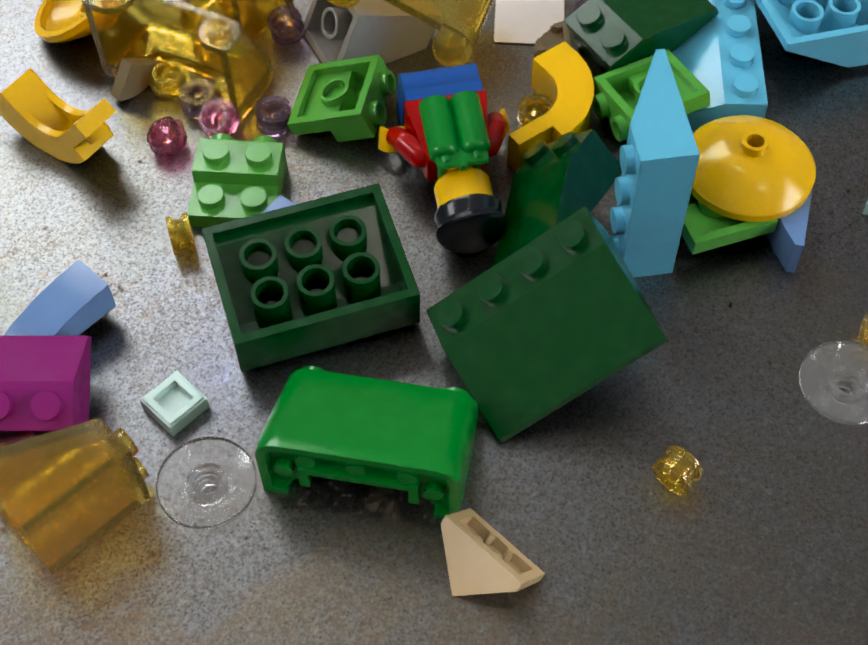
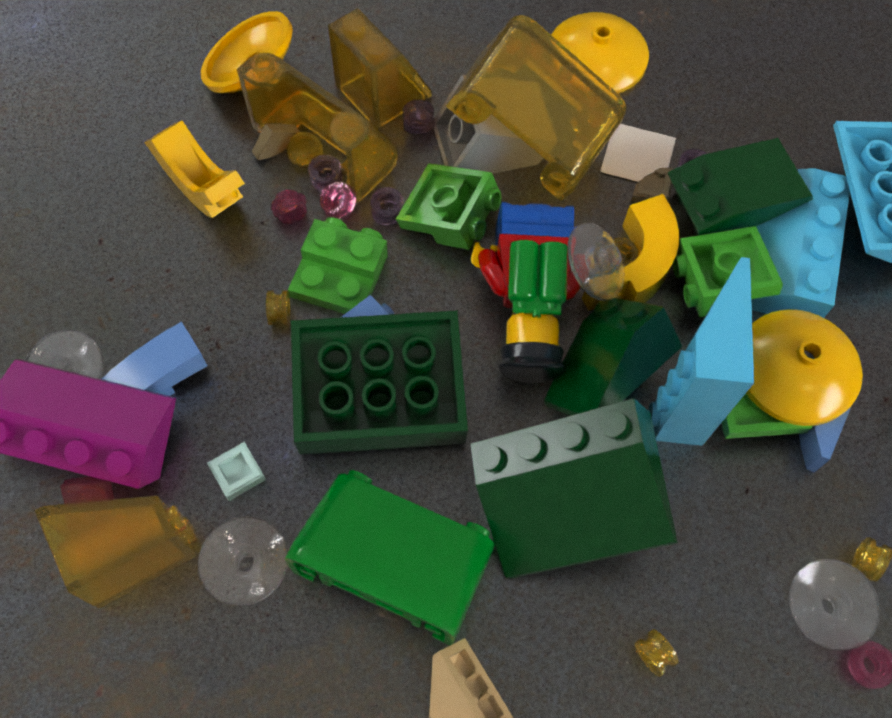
camera: 10 degrees right, 10 degrees up
none -> clear dish [567,222,625,301]

